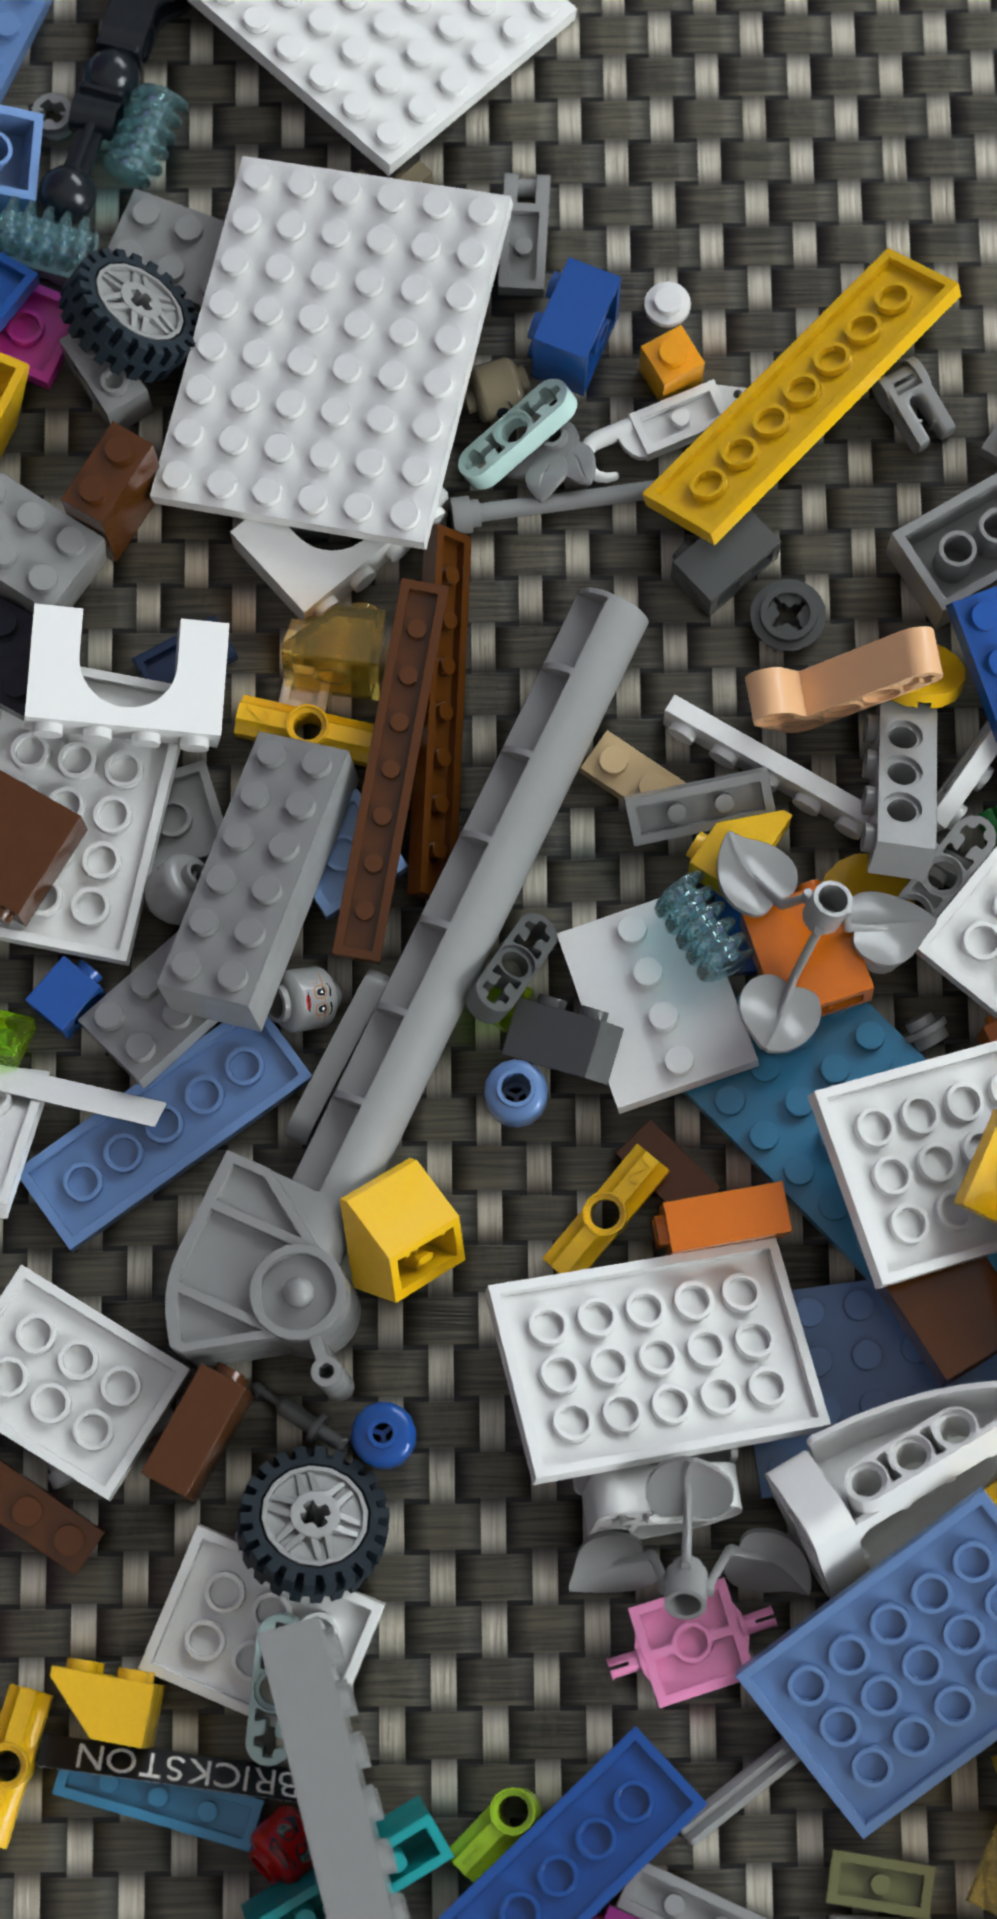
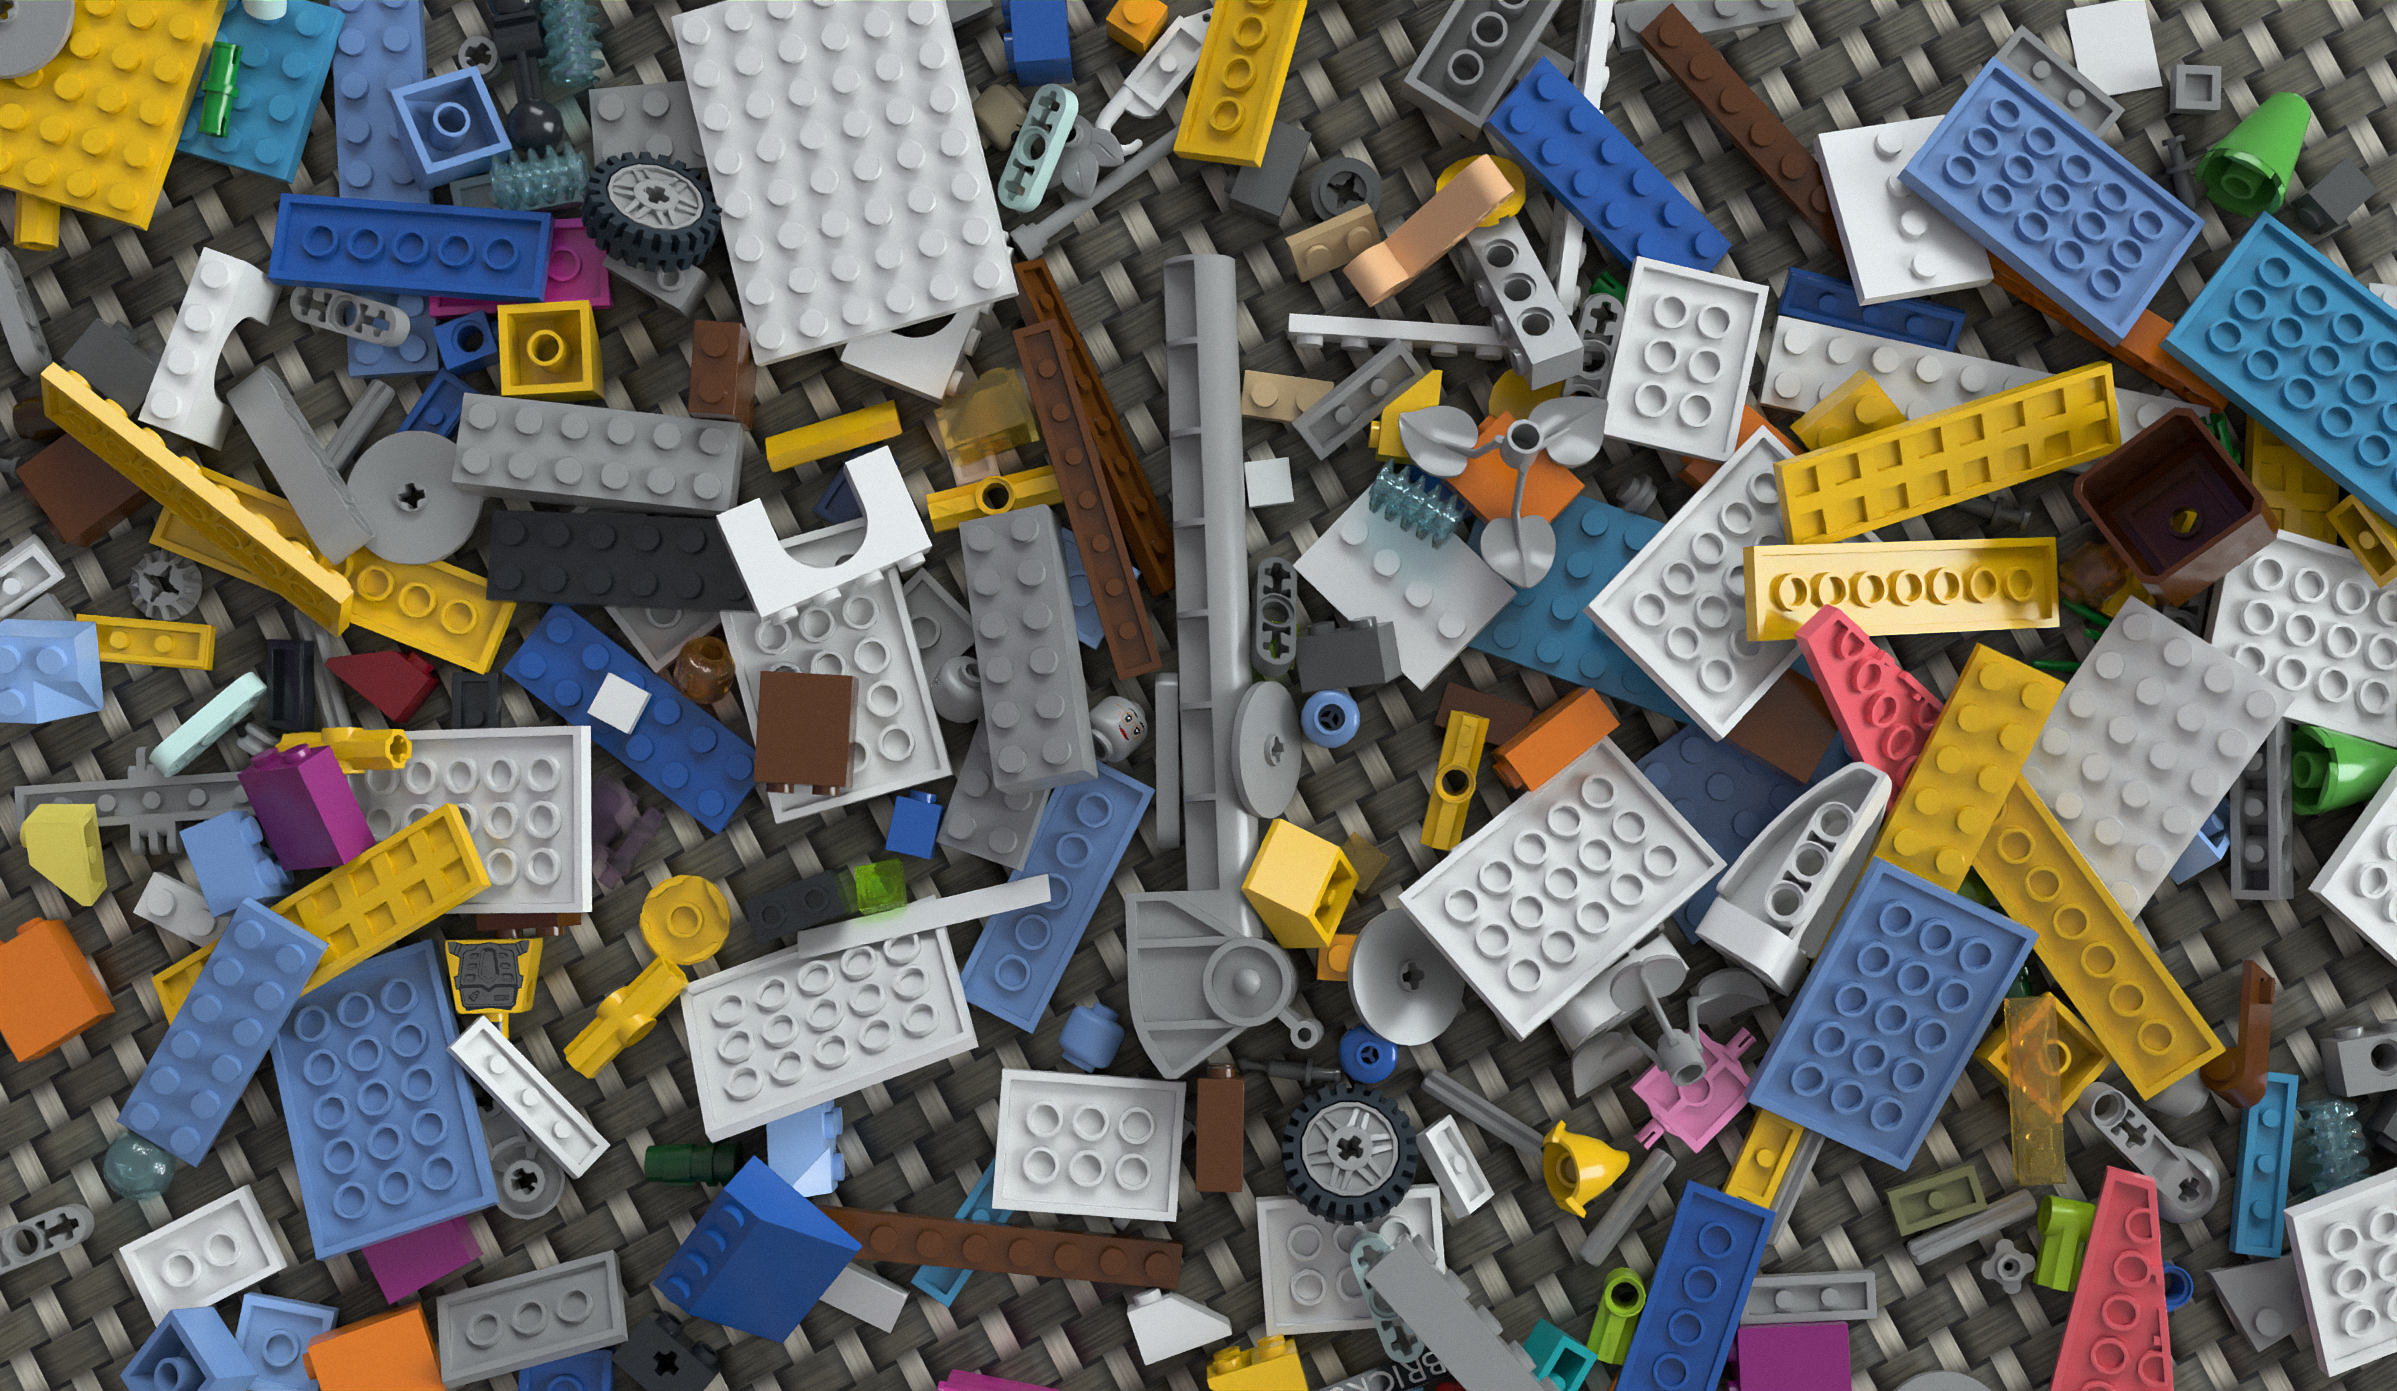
camera: 30 degrees left, 10 degrees up
none -> yellow tile [765,399,902,472]
none -> medium blue head [1058,1002,1126,1073]
none -> white slope [1127,1288,1232,1366]
none -> light grey piece [1231,681,1302,819]
none -> white tile [1244,457,1294,509]
none -> tan plate [1285,203,1382,283]
none -> light orange brick [1315,933,1359,981]
none -> clear yellow plate [1341,831,1390,895]
none -> light grey piece [1348,908,1465,1046]
none -> white plate [1416,1114,1495,1219]
none -> light grey axle [1421,1068,1544,1157]
none -> yellow hat [1542,1120,1630,1218]
none -> light grey axle [1578,1148,1676,1267]
none -> yellow plate [1722,1107,1805,1208]

